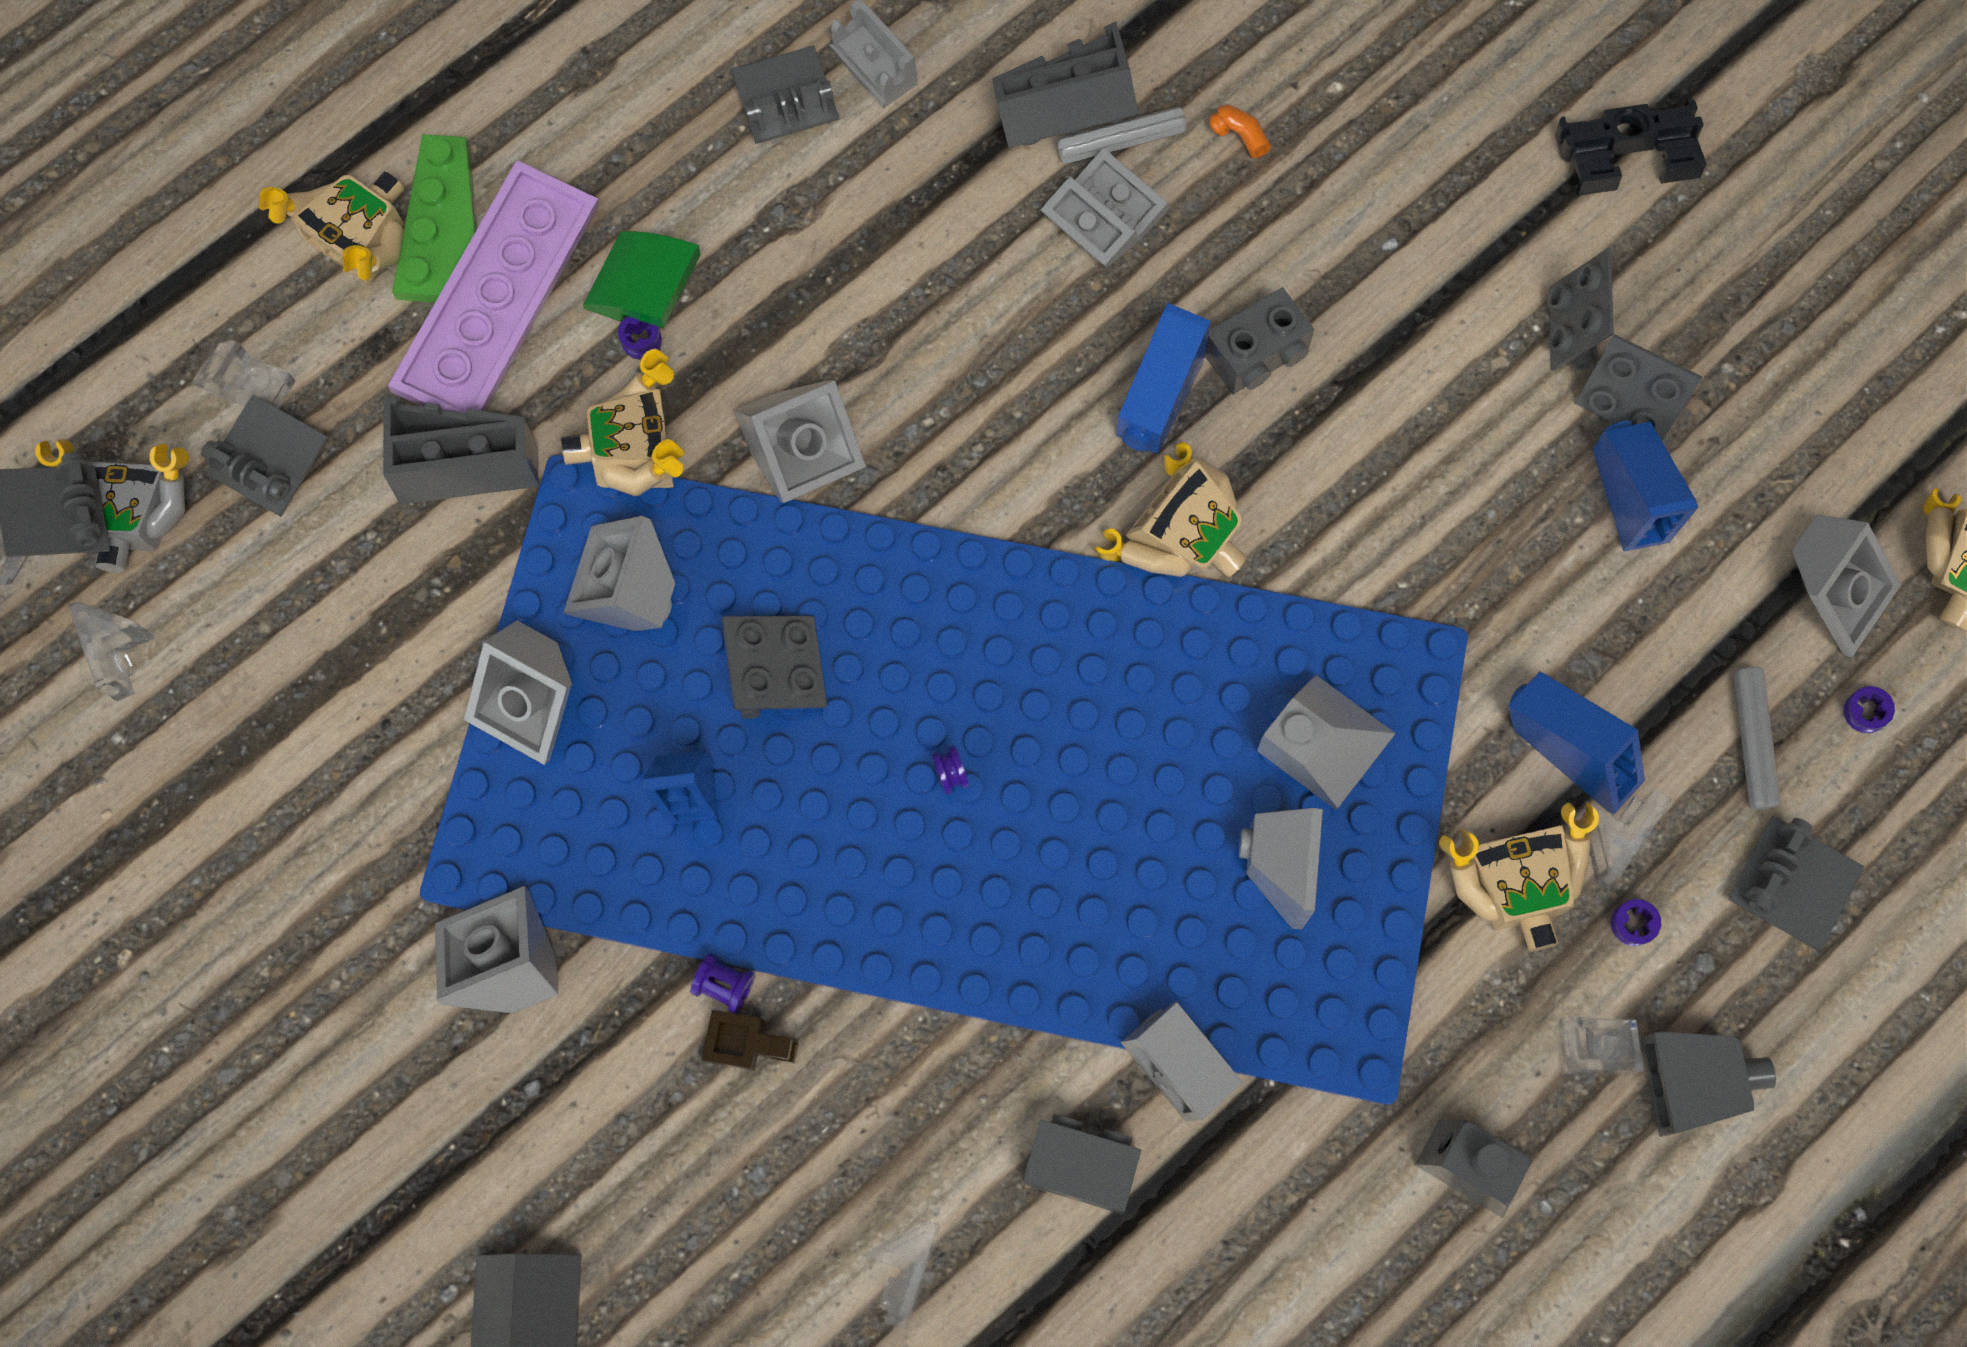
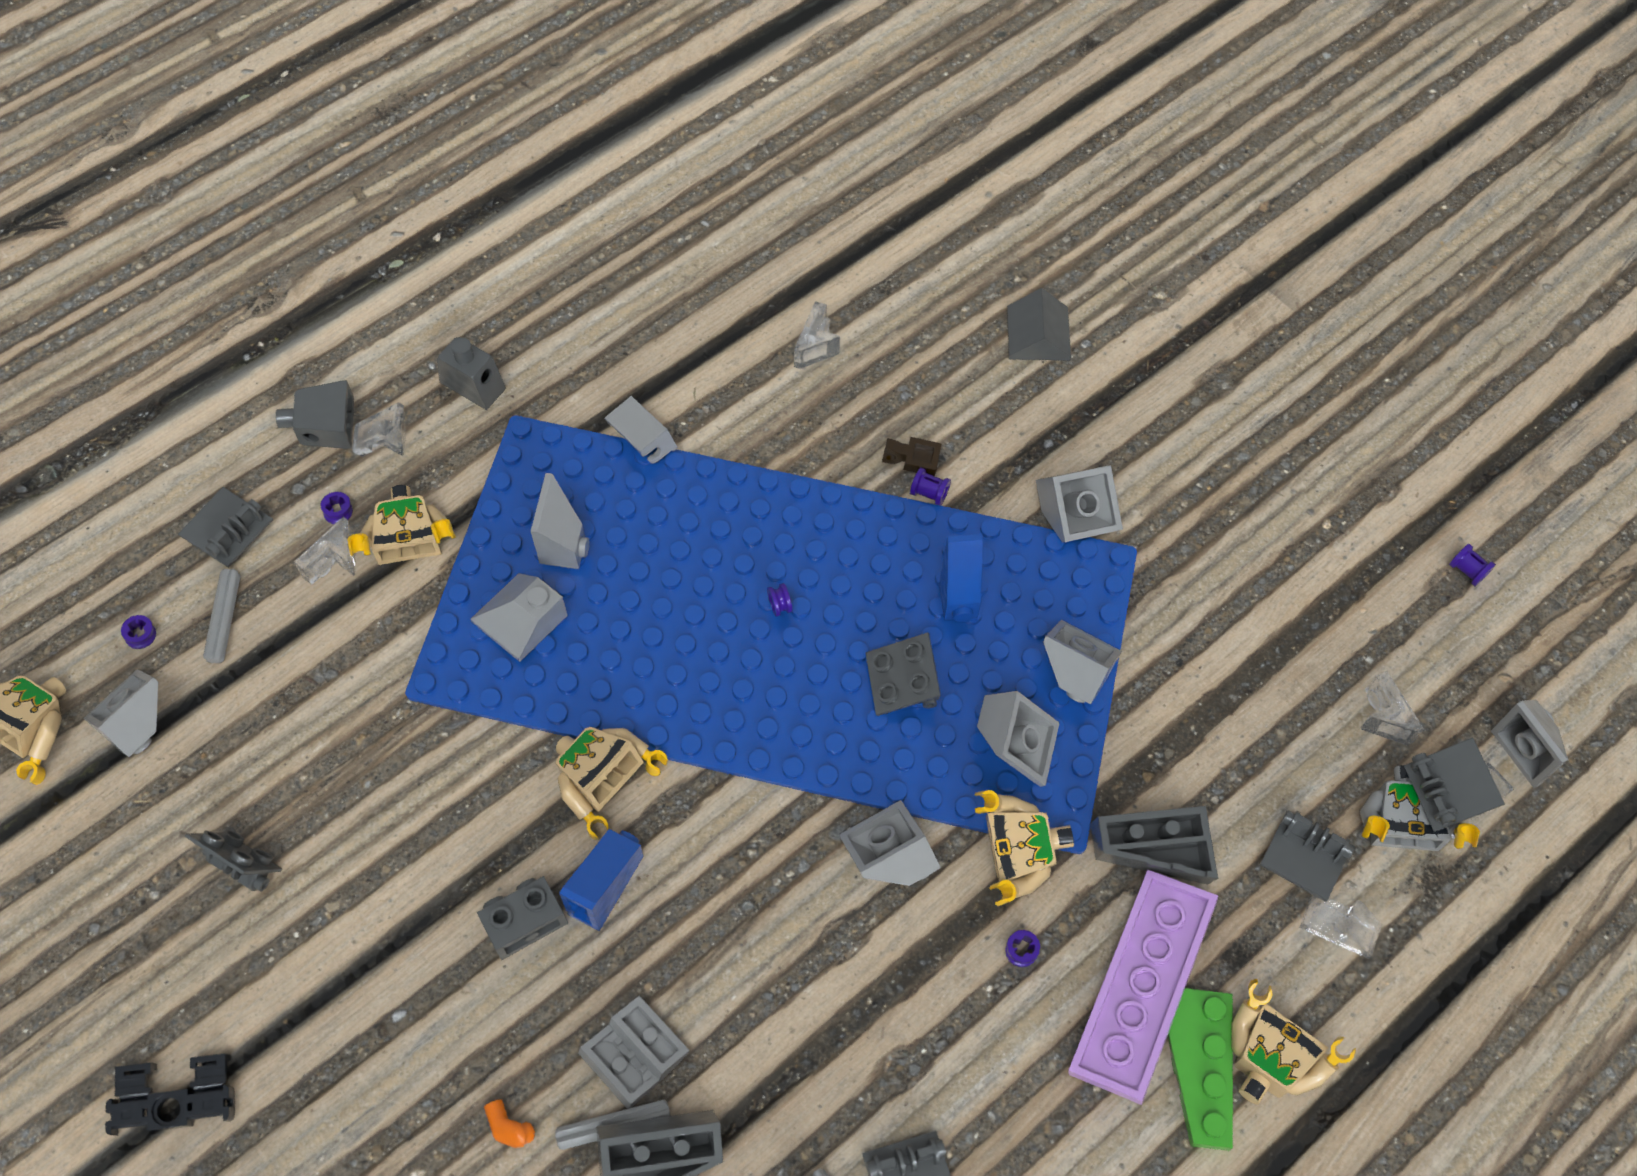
camera: 175 degrees right, 10 degrees down
green slope [583,231,701,329] -> none
dark grey brick [1023,1114,1142,1215] -> none
blue slope [1508,671,1645,815] -> none
dark grey hinge [1547,248,1614,371] -> none
blue slope [1592,421,1698,552] -> none

